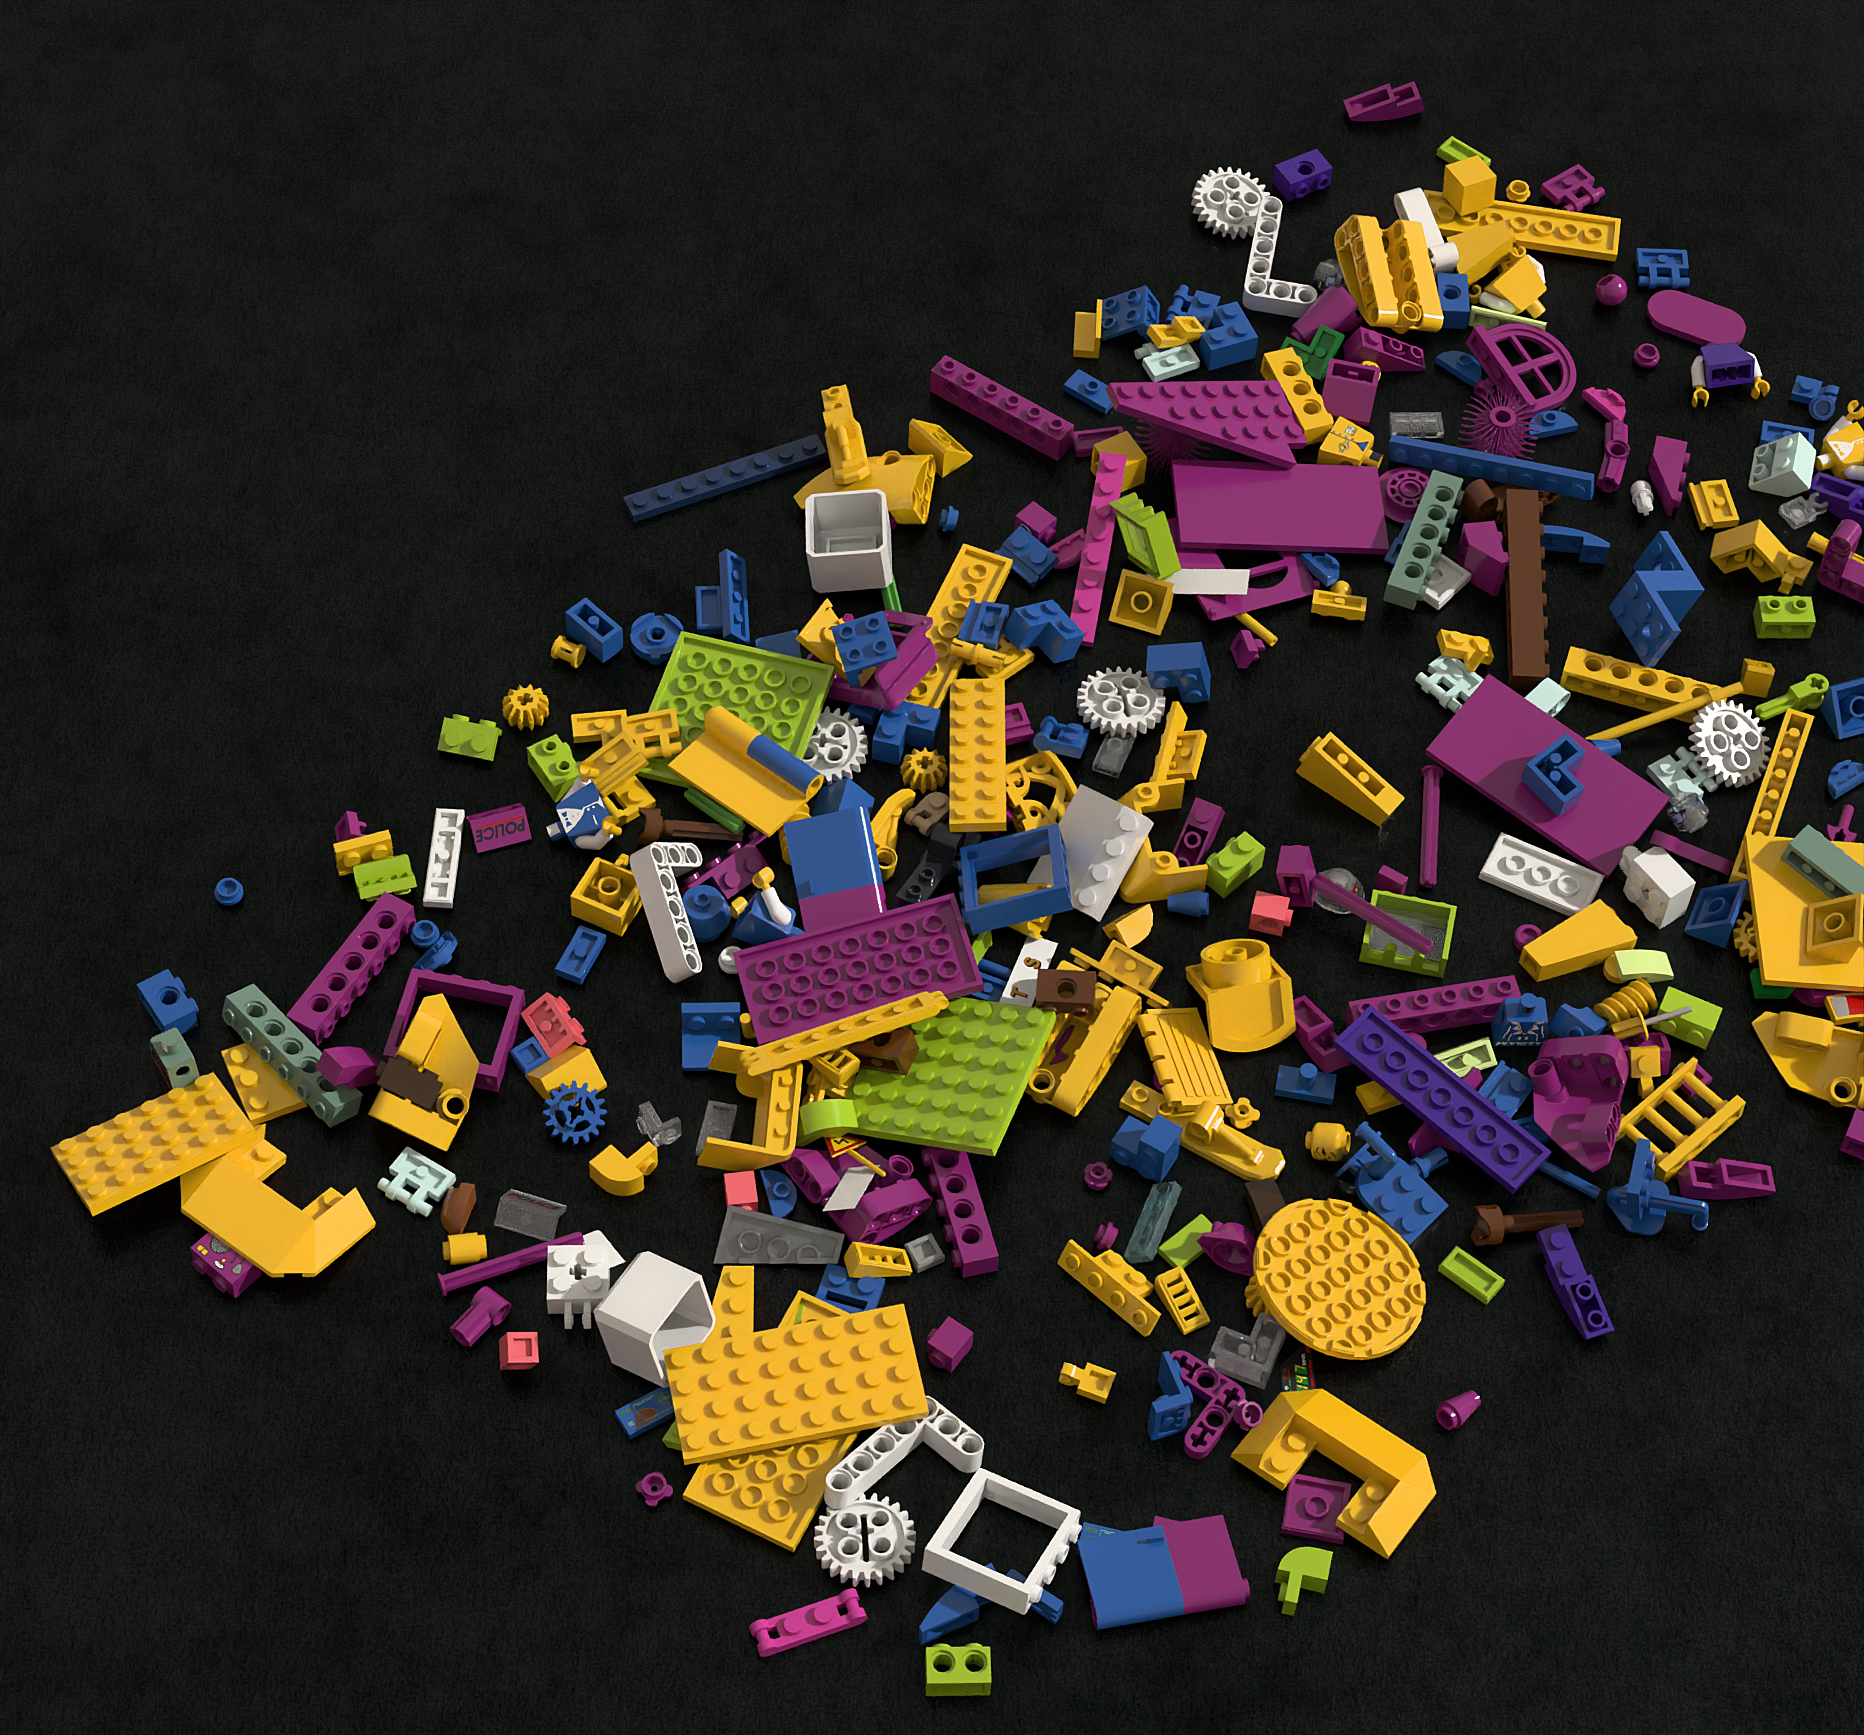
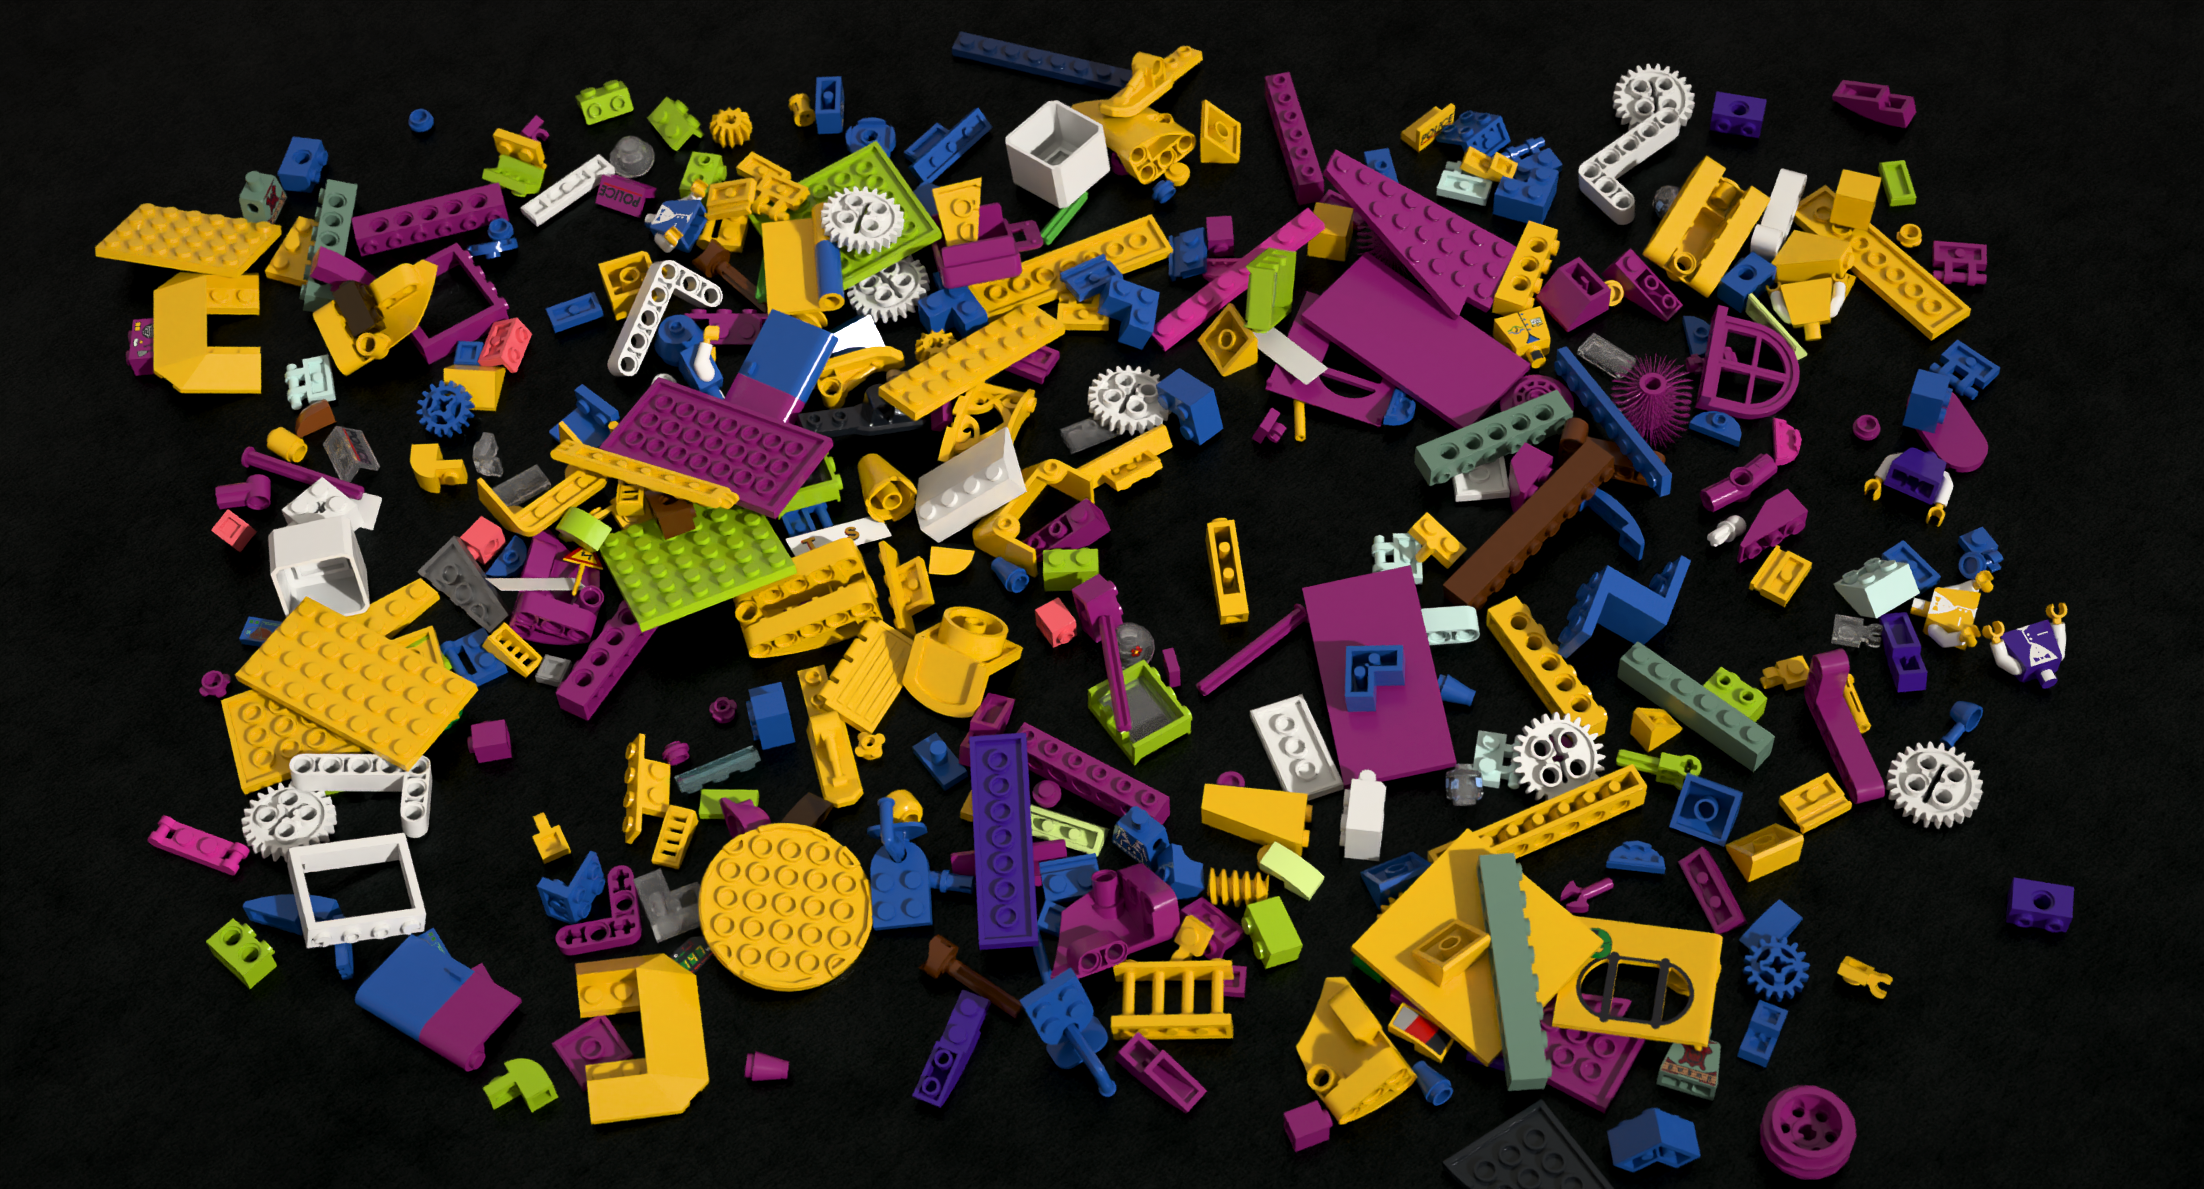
camera: 50 degrees right, 0 degrees up
blue bracket [831,611,899,688] -> none
yellow pin [949,638,1006,671] -> none
blue window [957,823,1073,935] -> none
blue plate [1033,716,1090,759] -> none
reddish brown brick [1036,969,1097,1017] -> none
magenta plate [1234,1400,1263,1430] -> none
green plate [1280,324,1345,382] -> none
magenta cone [1290,283,1363,347] -> none
yellow plate [1311,581,1367,621] -> none
lime tile [1438,1246,1505,1305] -> none
yellow bar [1585,682,1743,740] -> none
magenta piece [1595,275,1627,306] -> none
yellow piece [1611,1006,1692,1041] -> none
magenta beam [1650,830,1734,875] -> none
yellow brick [1710,519,1789,583] -> none
none -> lime bracket [576,80,633,125]
none -> clear hat [610,136,655,178]
none -> white gear [821,186,904,254]
none -> yellow plate [1165,163,1190,186]
none -> sand green brick [1617,641,1775,772]
none -> blue brick [1903,369,1953,433]

